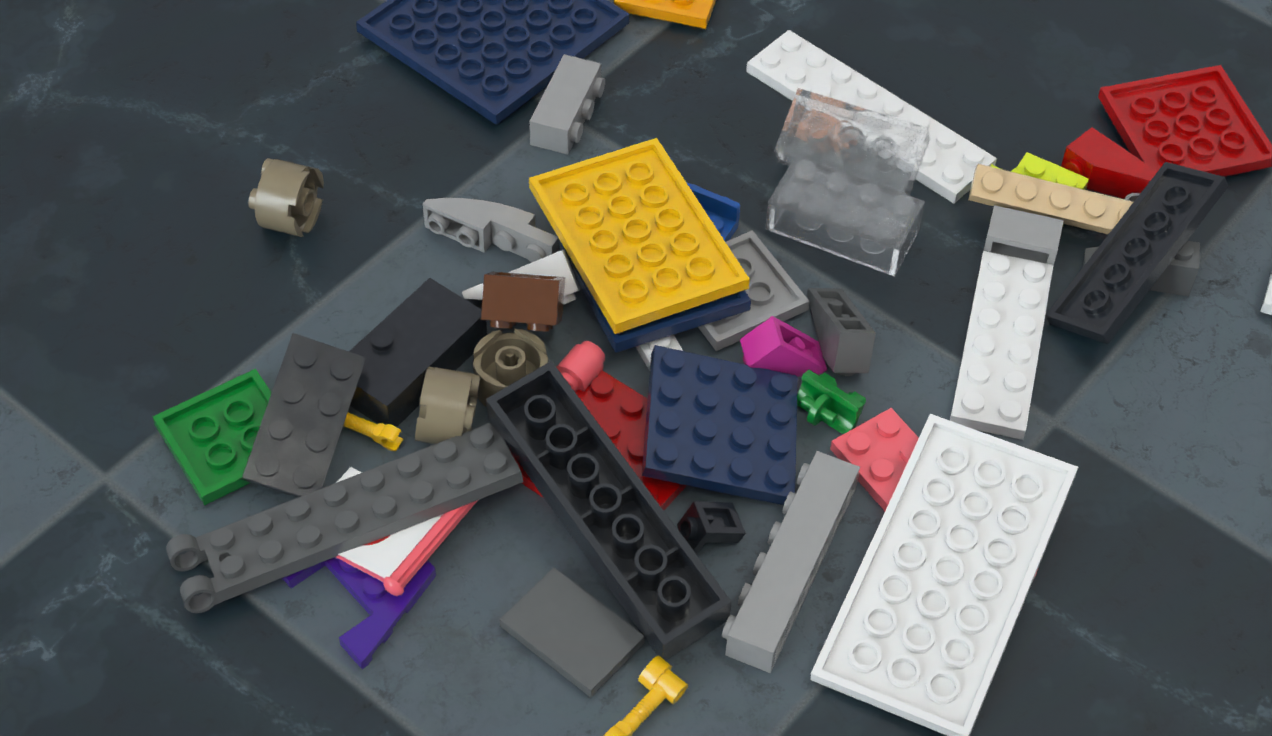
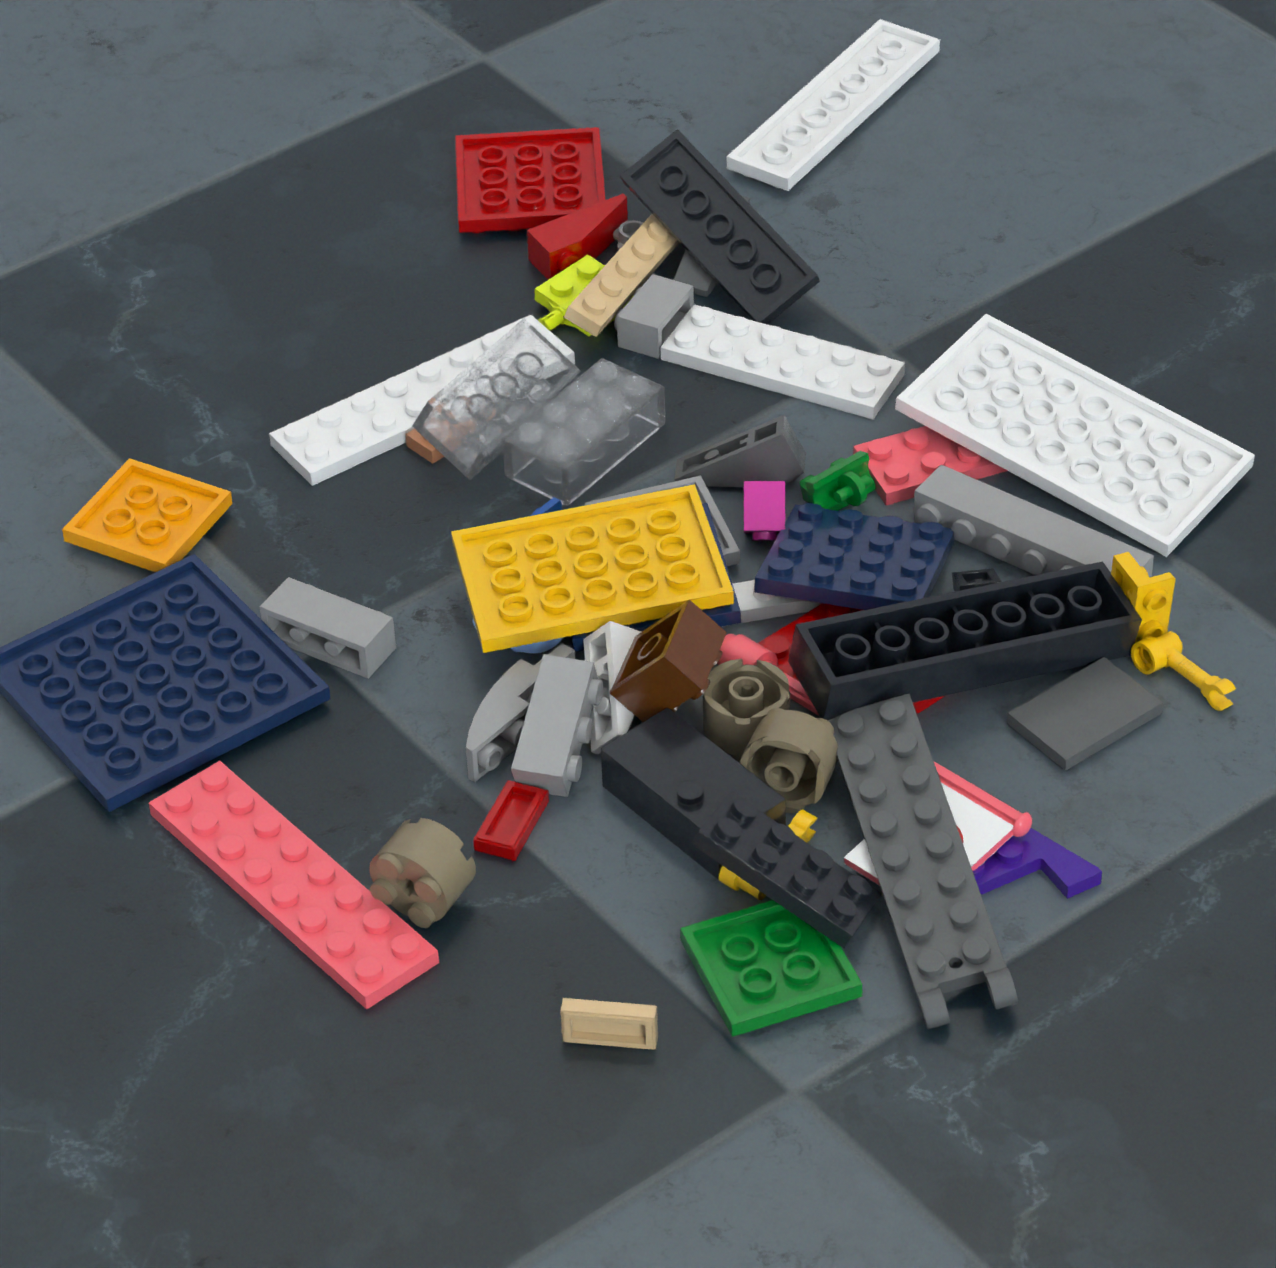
camera: 75 degrees left, 10 degrees down
none -> coral plate [149,761,439,1010]
none -> red tile [473,780,549,861]
none -> light grey brick [511,654,603,797]
none -> tan tile [561,998,658,1050]
none -> yellow bracket [1111,552,1176,643]

